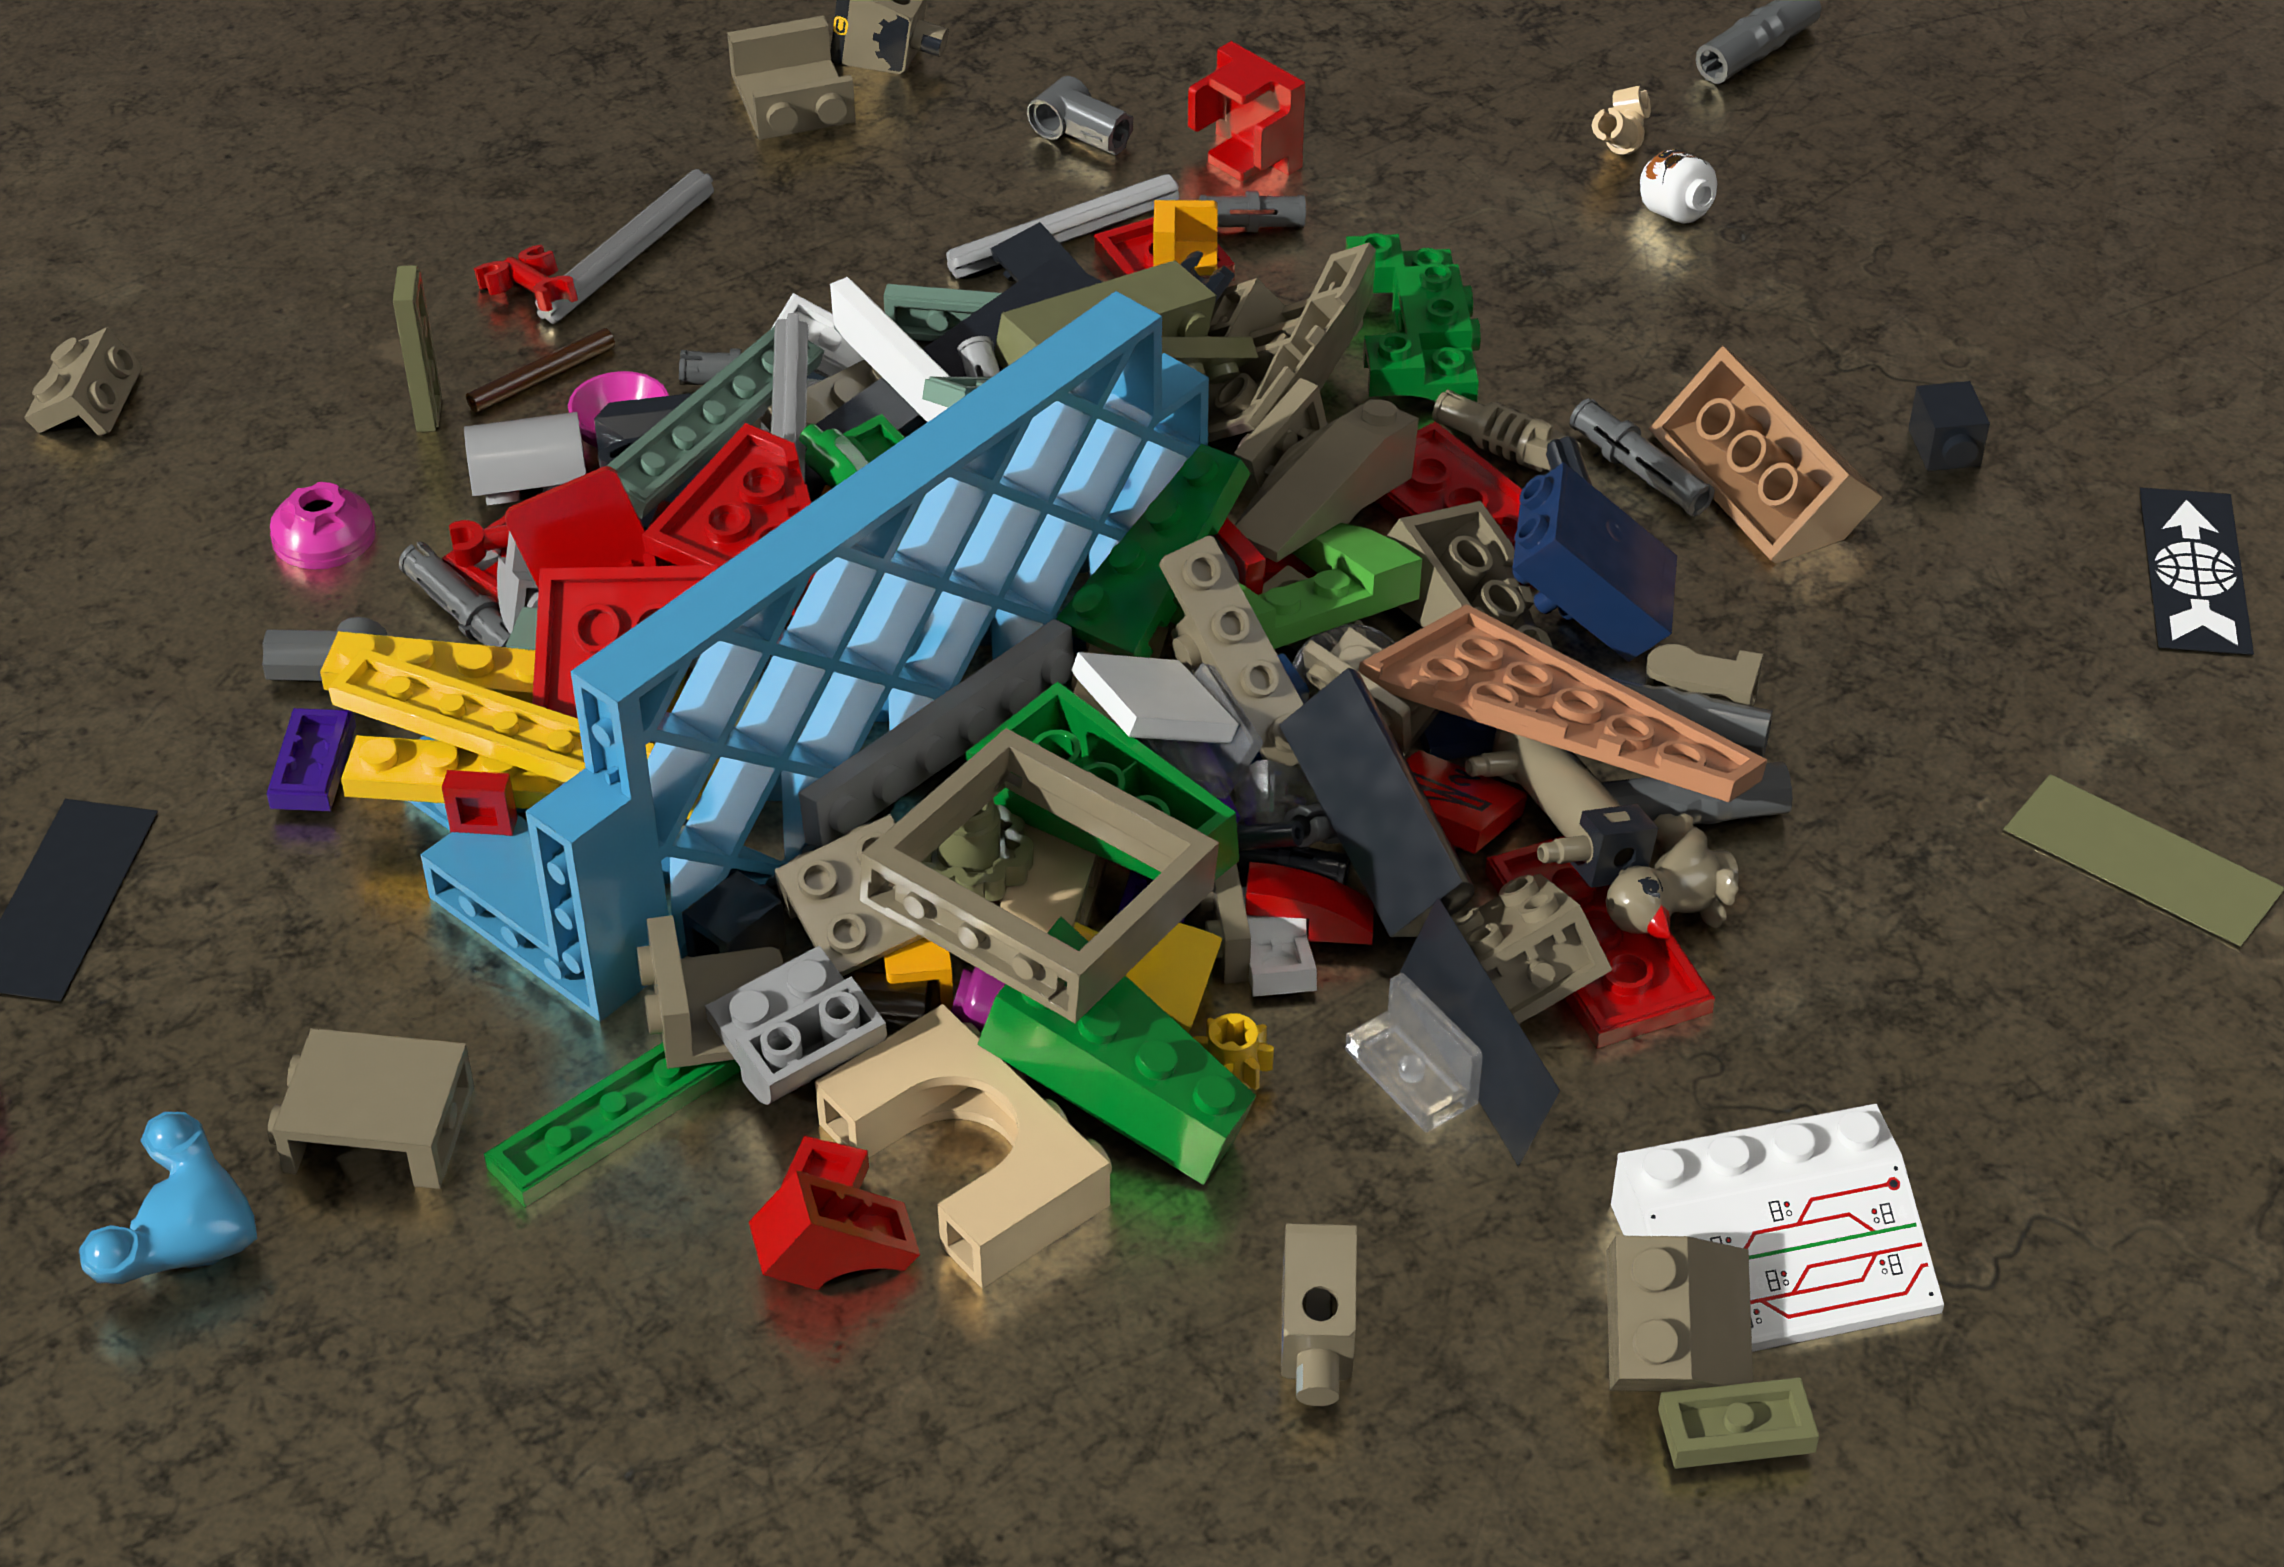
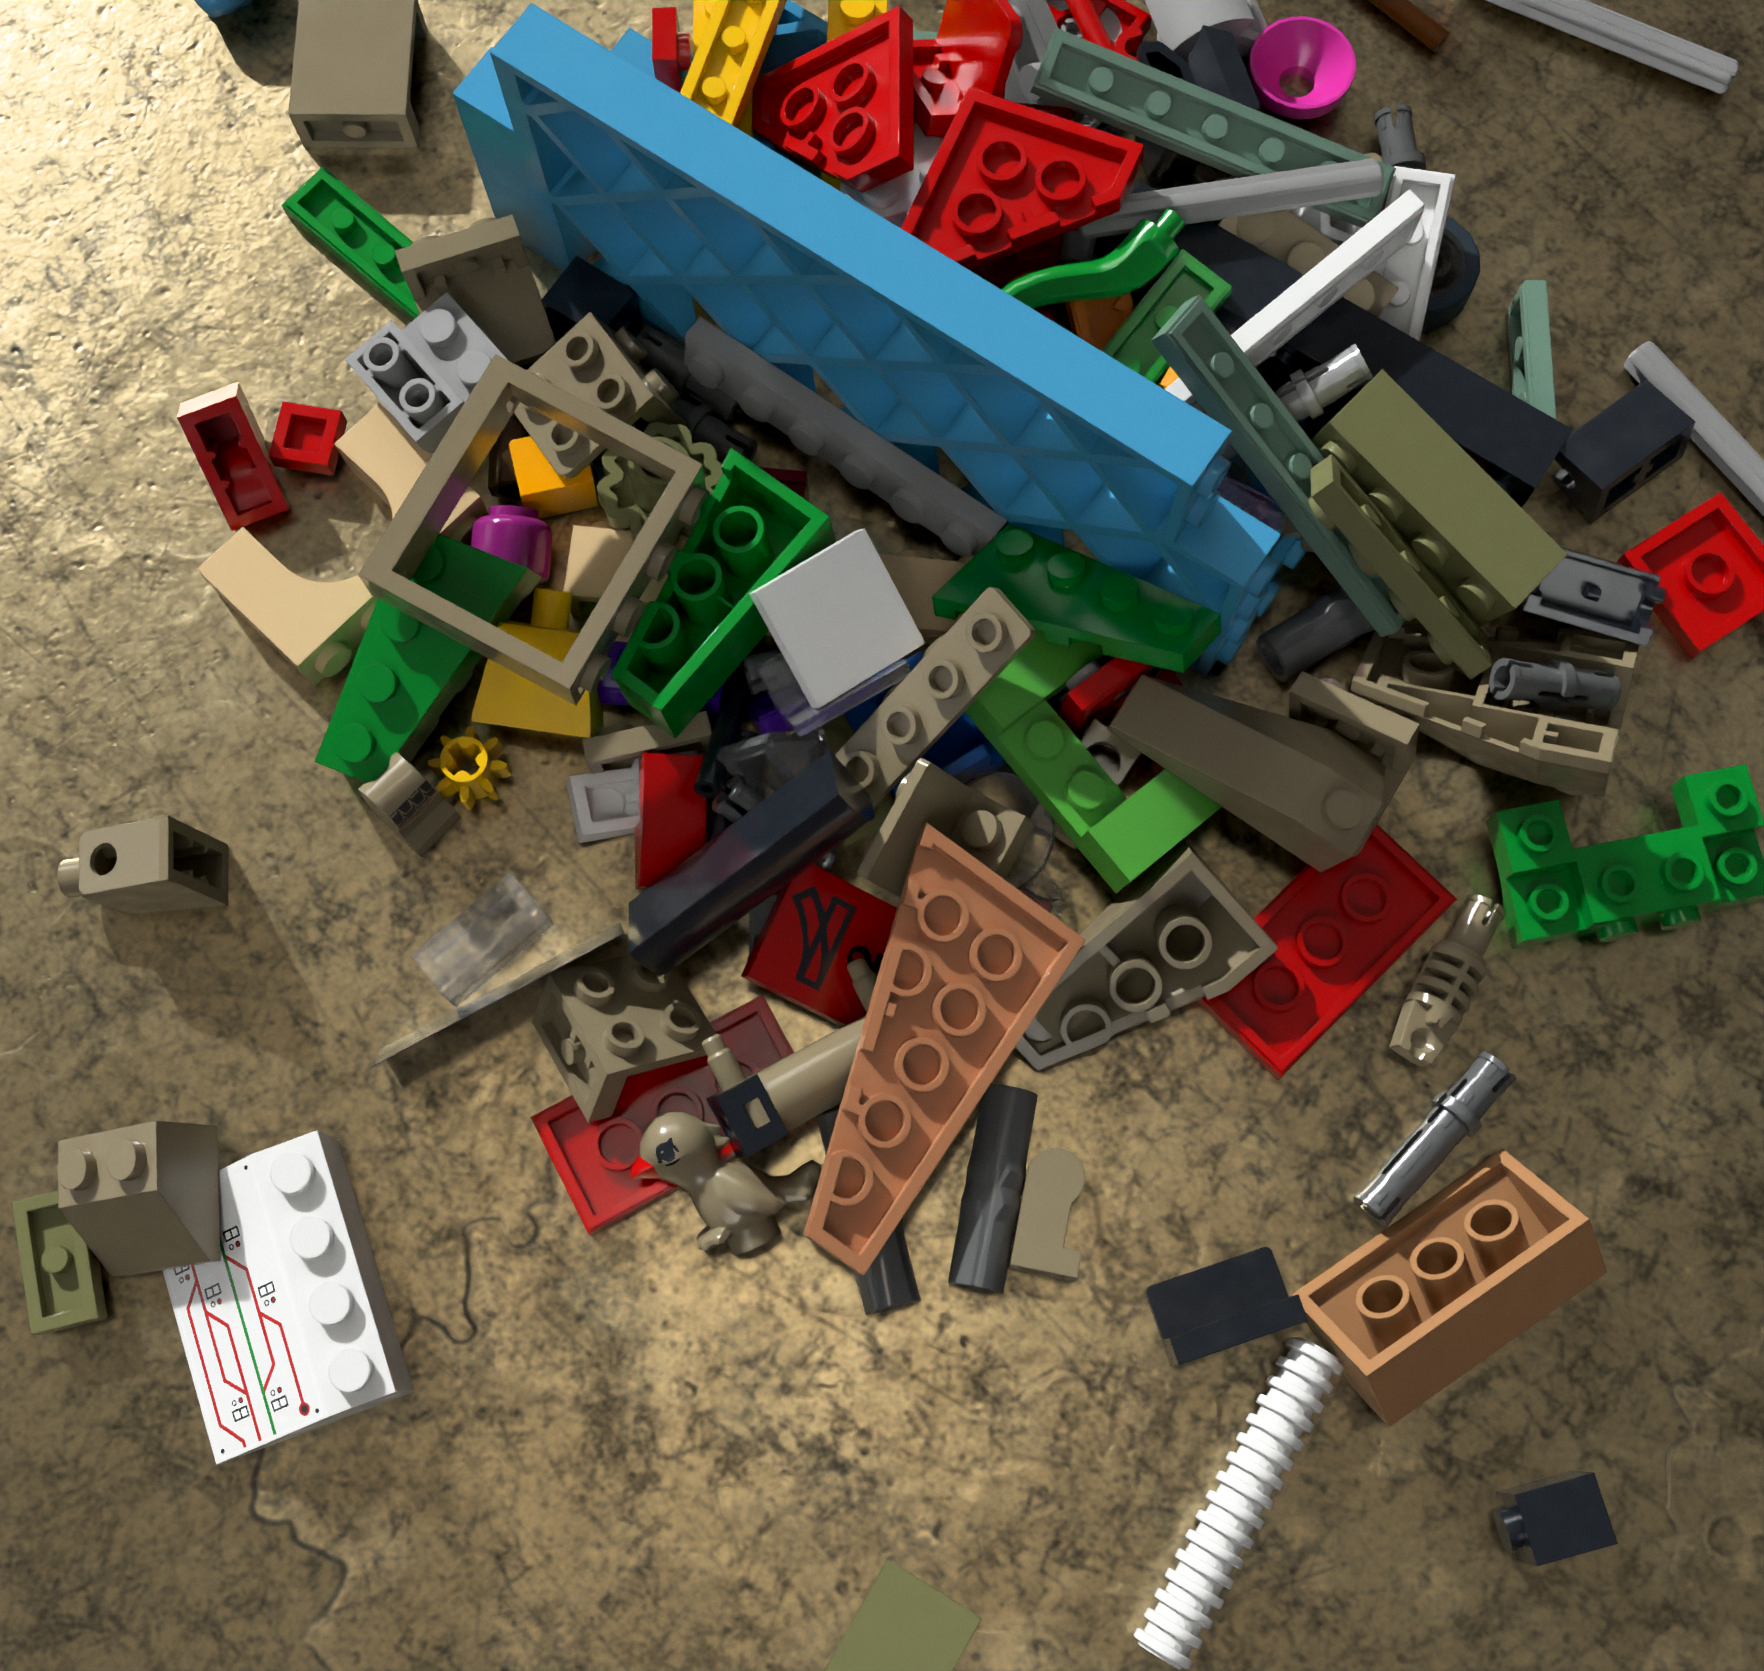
camera: 85 degrees right, 30 degrees up
light orange panel [1153,200,1218,275] -> none
dark blue piece [1512,436,1677,662] -> none
none -> dark tan leg [358,752,461,857]
none -> white piece [1133,1337,1344,1670]
none -> black panel [1145,1247,1308,1366]
none -> dark grey pin [1489,658,1621,711]

